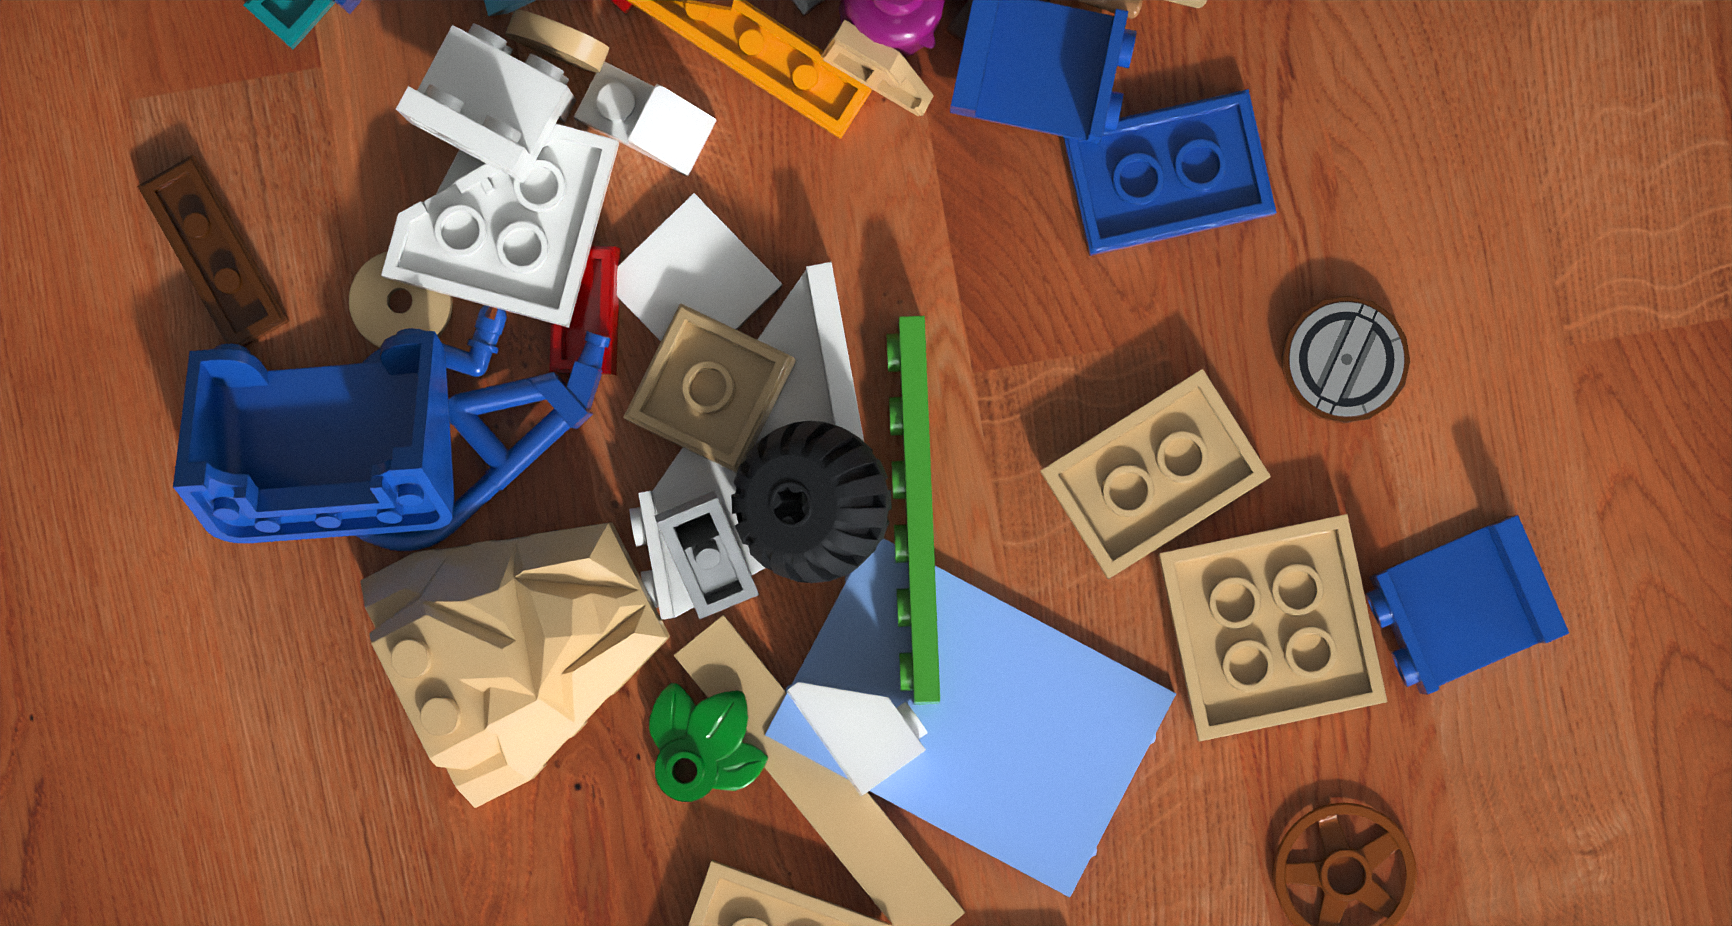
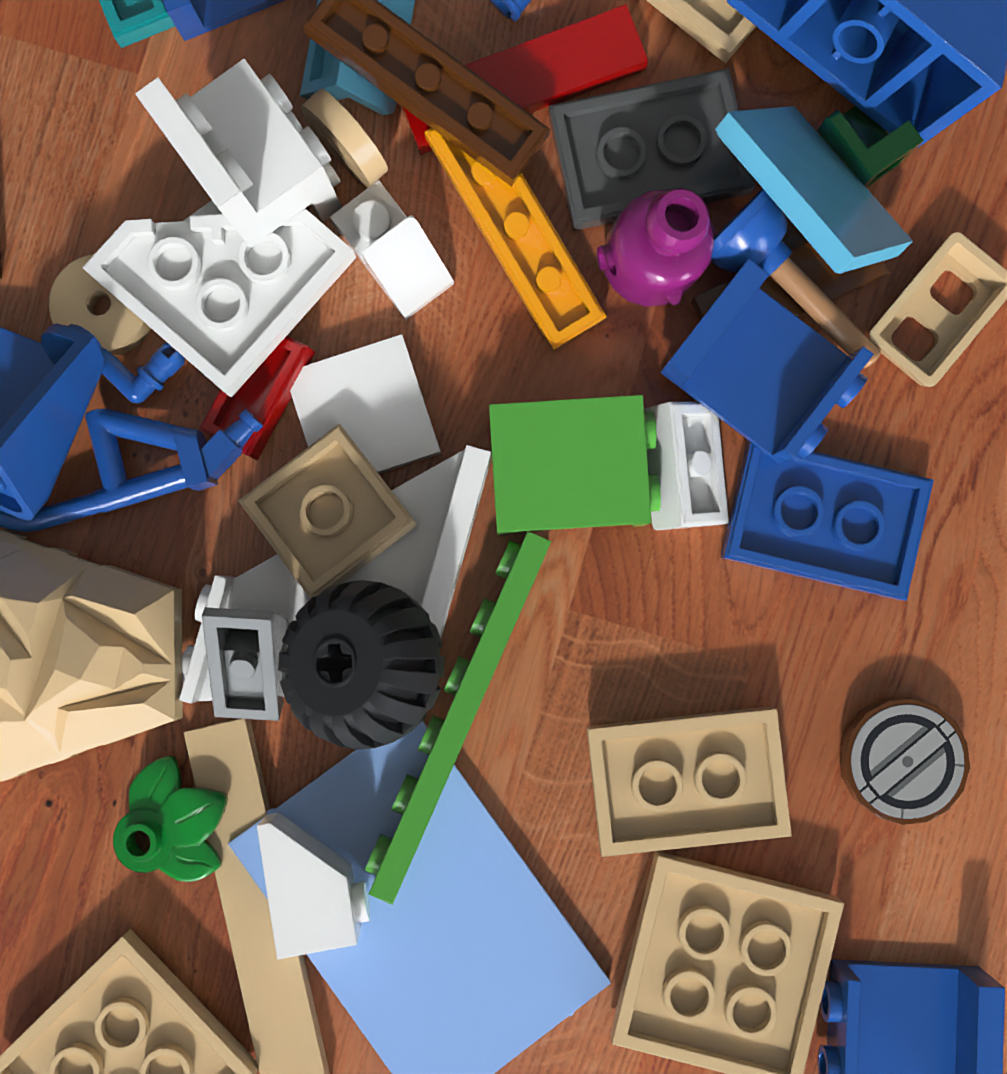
camera: 25 degrees right, 0 degrees up
tan tile [820,19,934,116] -> none
none -> bright green panel [489,395,661,535]
none -> white slope [644,402,729,530]

